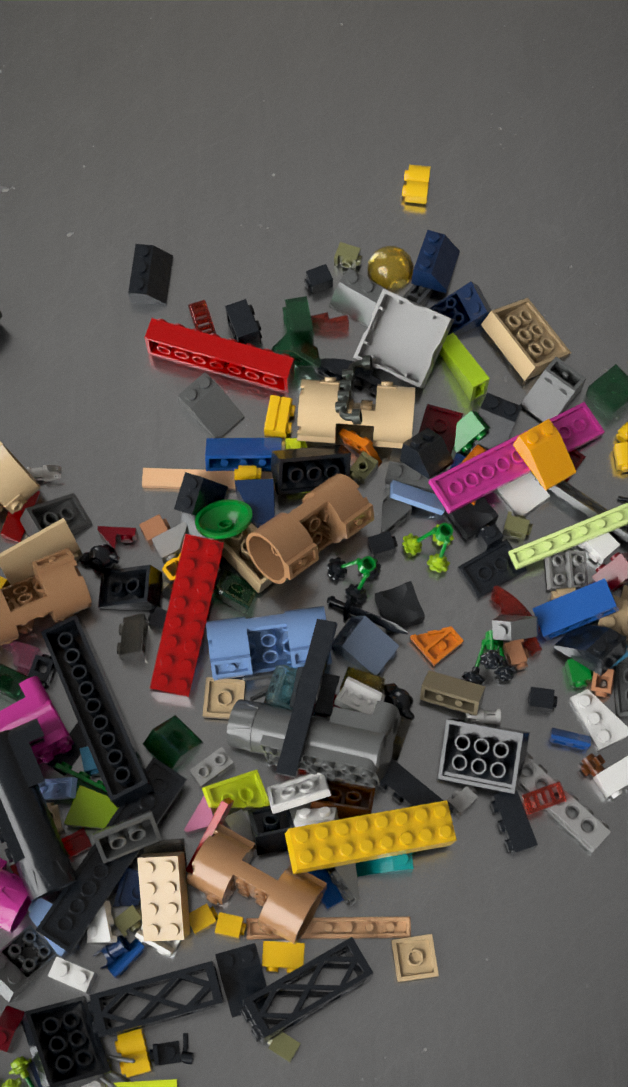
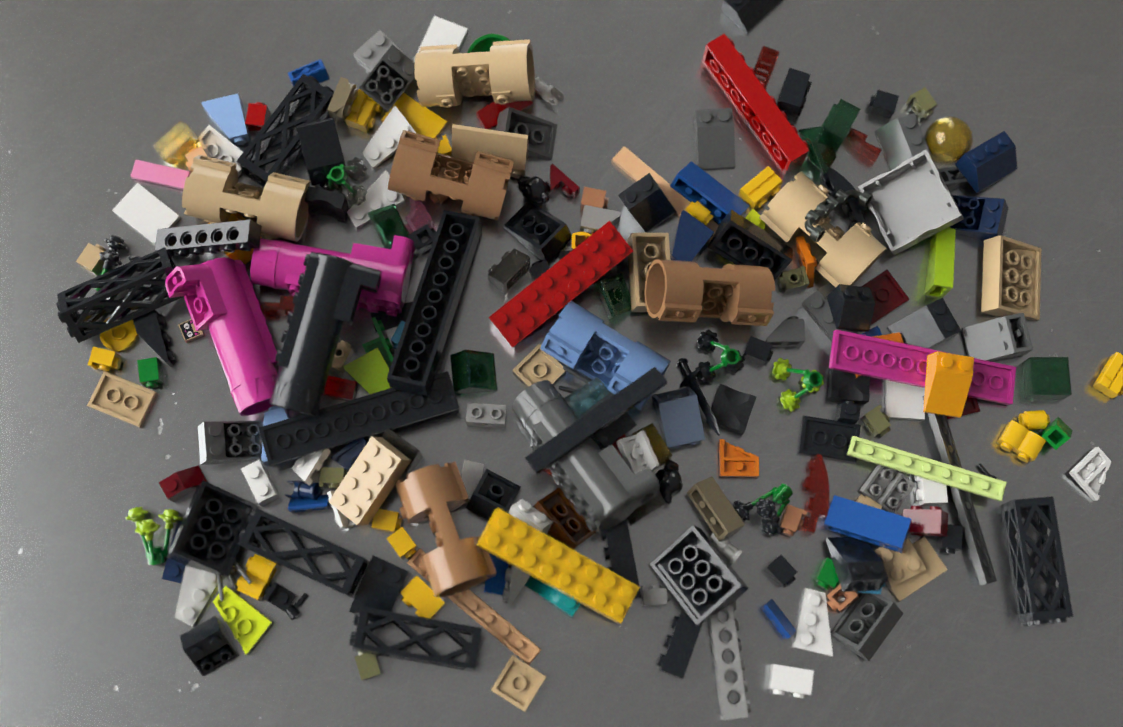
camera: 35 degrees right, 5 degrees up
light blue tile [40,777,78,800] -> none
dark grey slope [92,810,162,863] -> none
bright pink slope [184,796,213,835] -> none
tile [186,797,234,873] -> none
green dish [195,499,253,539] -> none
neon yellow wing [202,769,270,808] -> none
white tile [267,773,331,814] -> none
light blue tile [390,480,445,515] -> none
yellow brick [402,164,431,204] -> none
slope [454,411,490,453] -> none
dark grey slope [492,614,538,641] -> none
clear red slope [522,781,568,815] -> none
reddish brown gear [580,753,606,778] -> none

